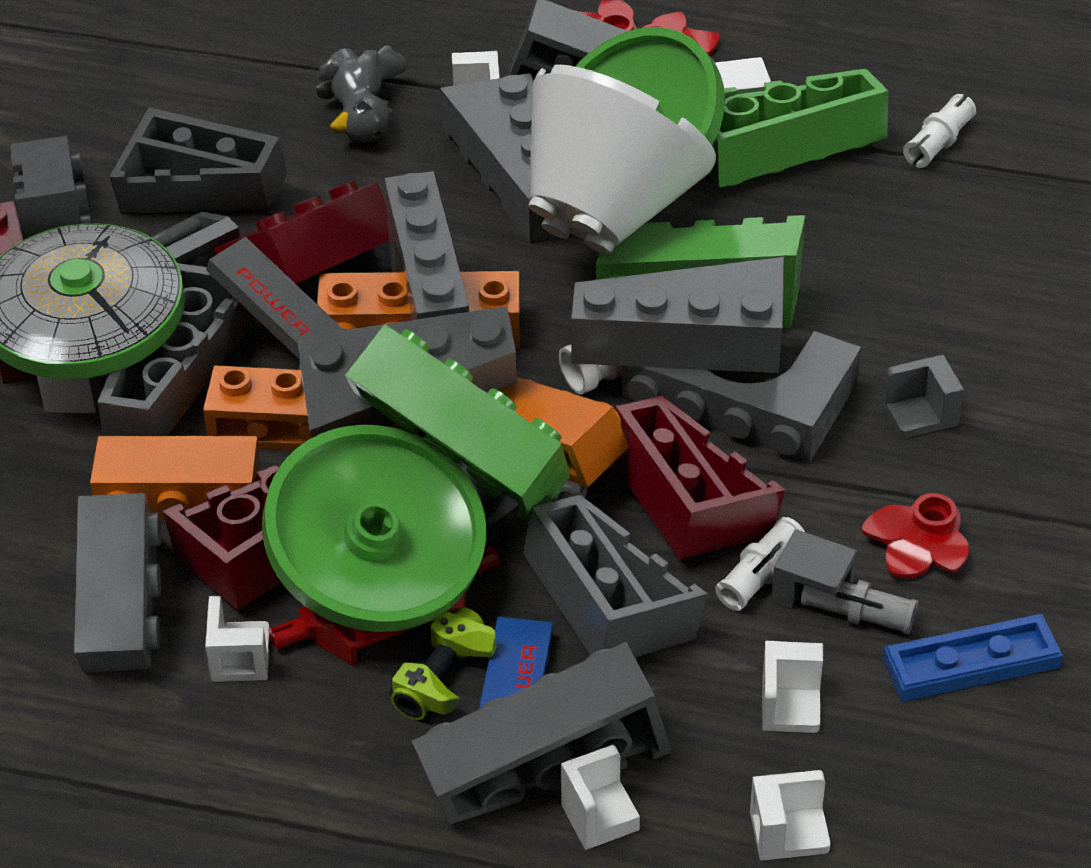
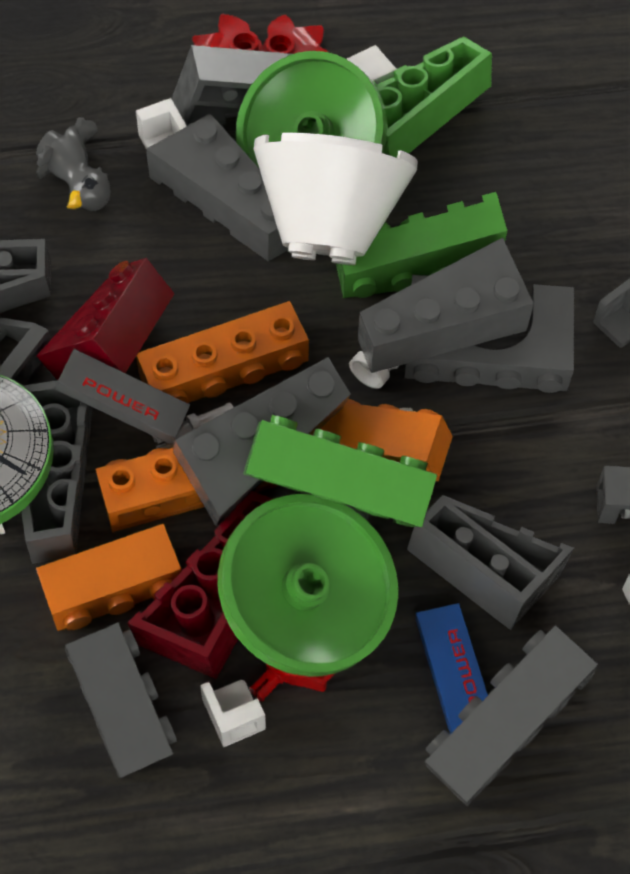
camera: 25 degrees left, 15 degrees up
dark grey arch [384,171,469,320] -> none
lime piece [389,607,497,720] -> none
white panel [561,745,640,850] -> none
dark red wedge [613,396,786,560] -> none
white pin [715,517,805,611] -> none
white pin [903,94,976,168] -> none

